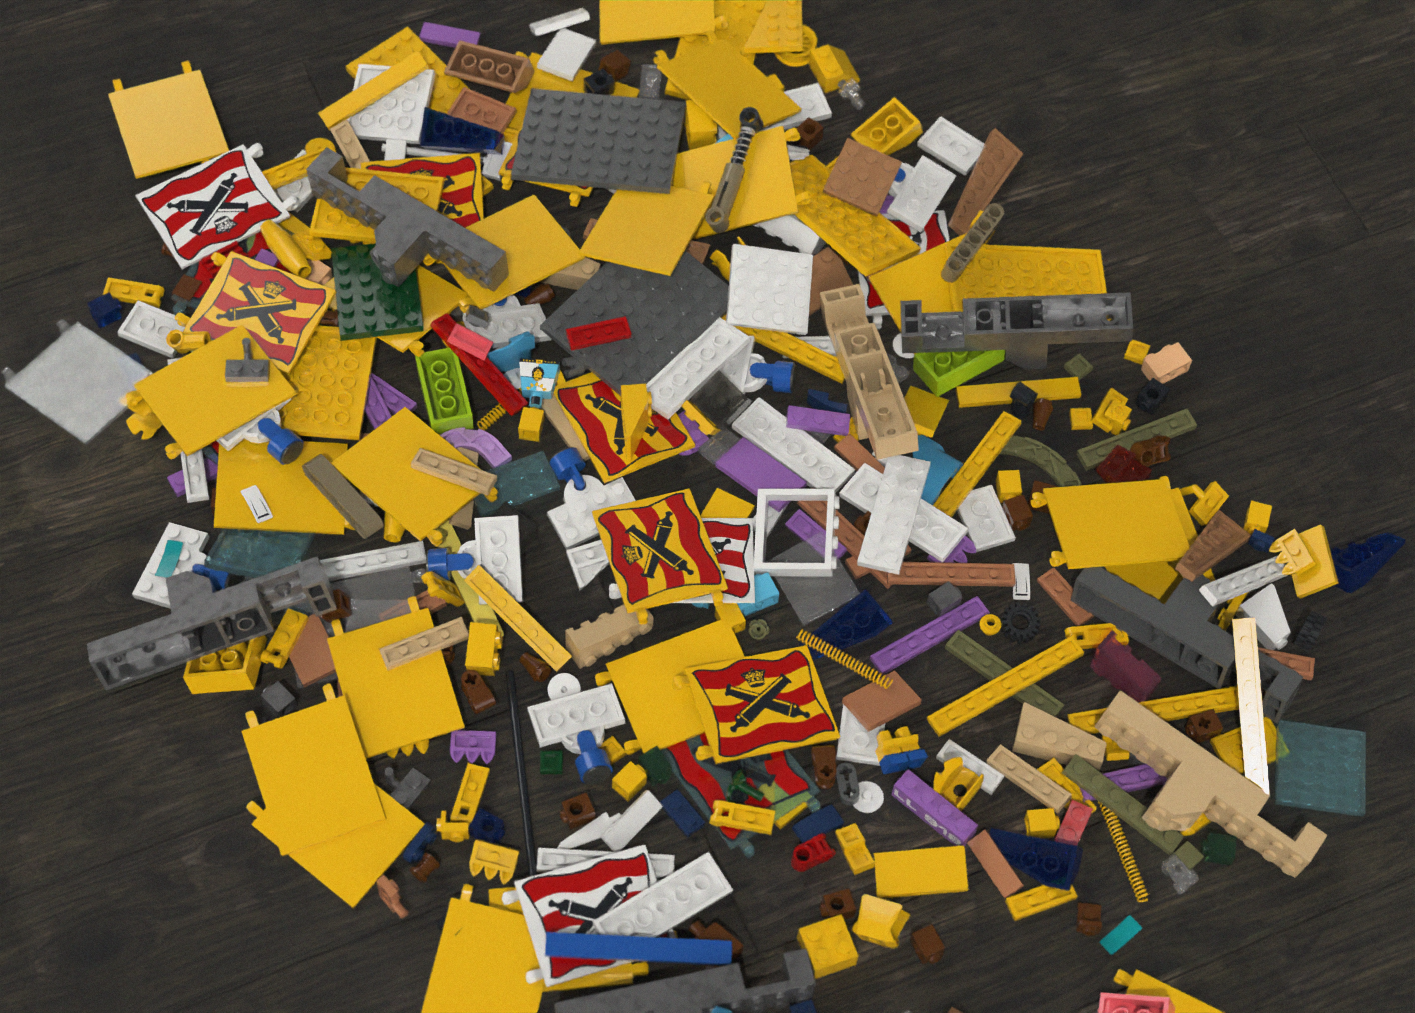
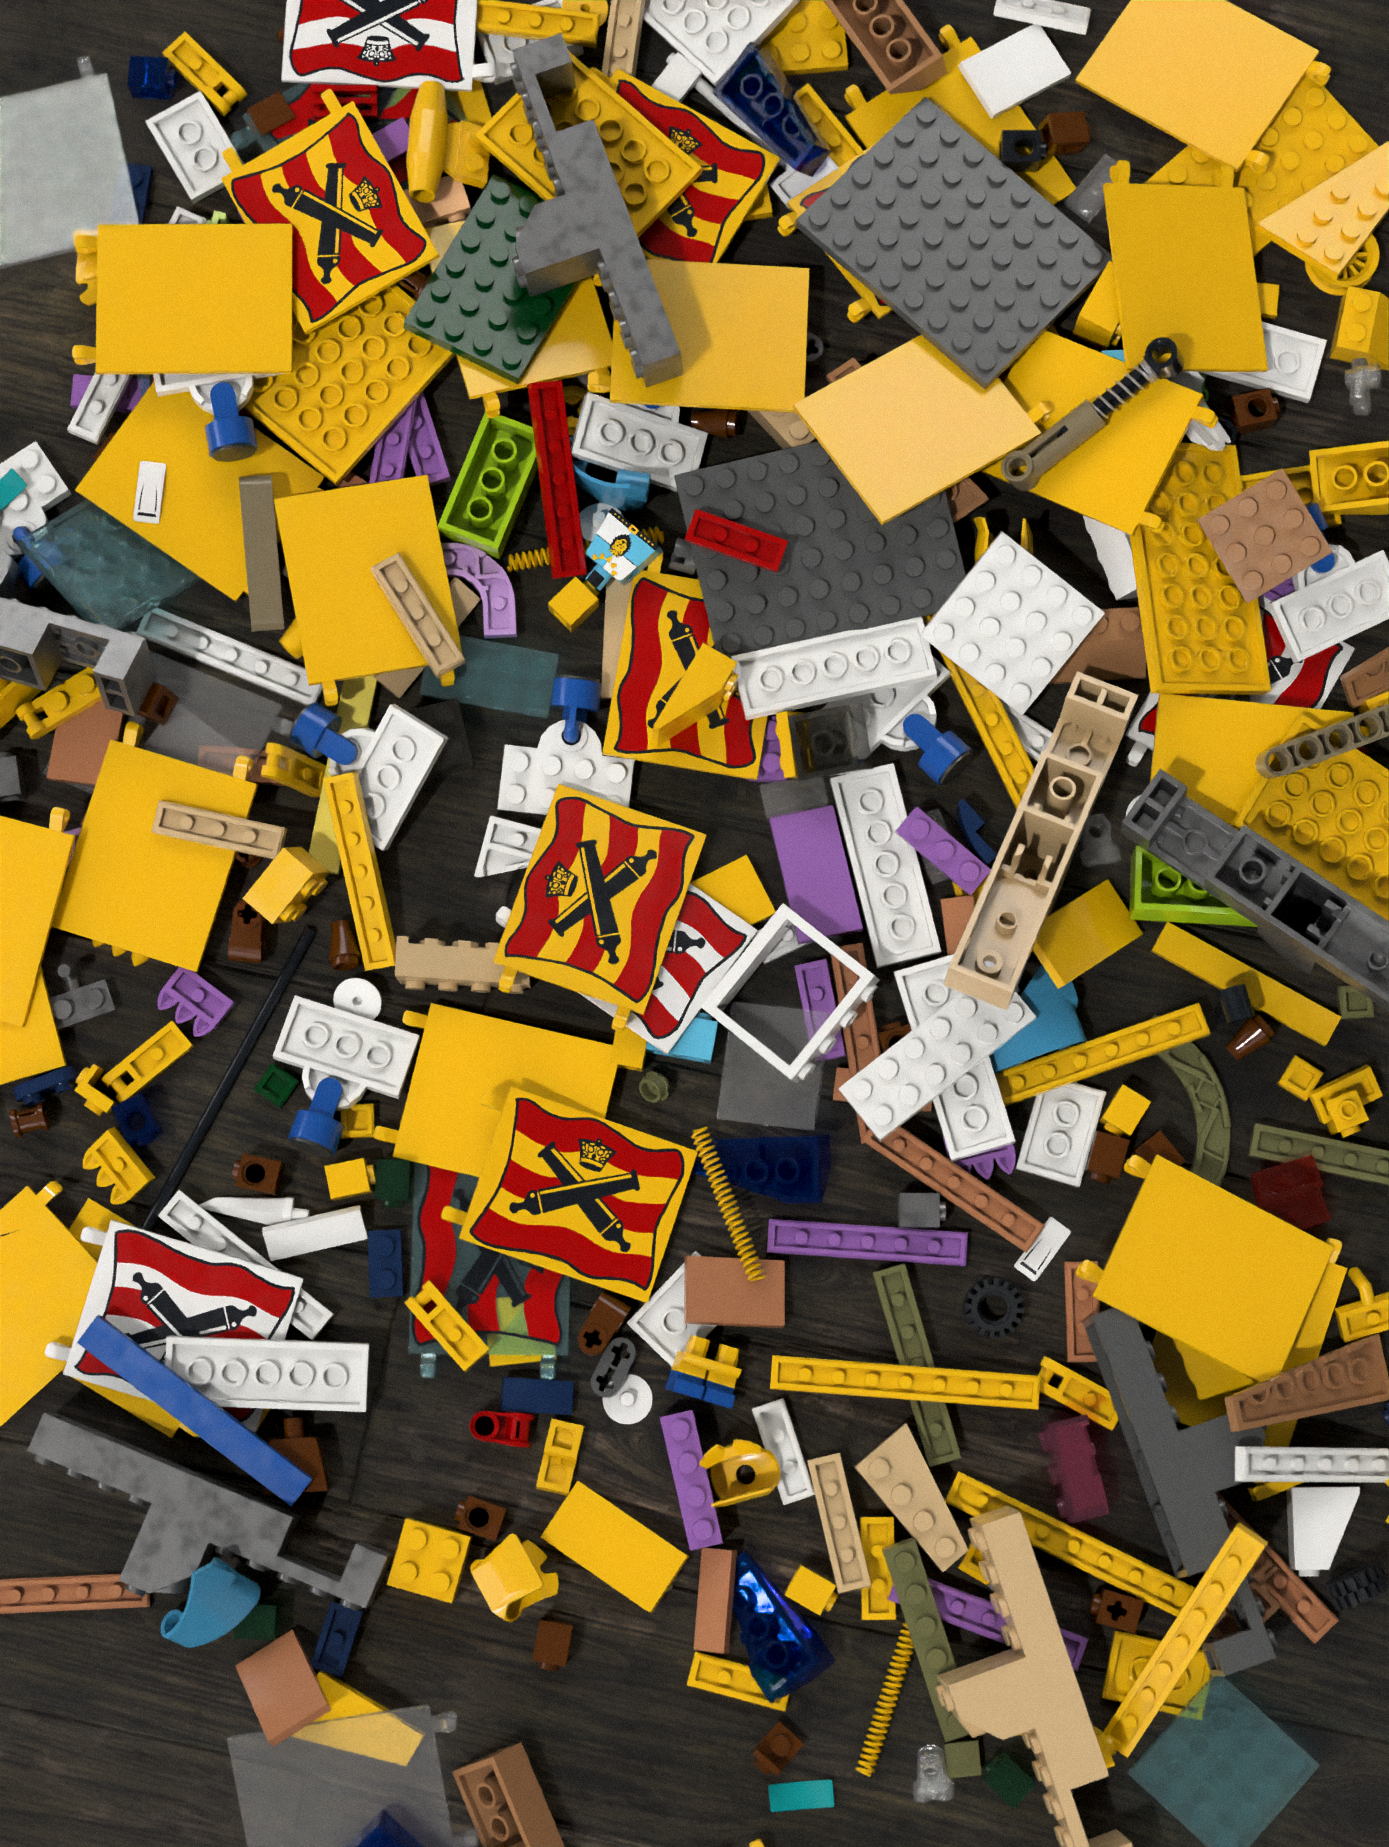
camera: 40 degrees right, 20 degrees up
yellow piece [166,329,212,354] -> none
flat silver plate [225,338,269,382] -> none
nougat tile [445,87,516,140] -> none
coral tile [447,323,493,360] -> none
dark grey plate [466,305,489,329] -> none
dark green plant [726,769,764,802] -> none
yellow plate [979,614,1001,635] -> none
plate [1054,799,1093,850] -> none
reddish brown piece [1130,435,1171,466] -> none

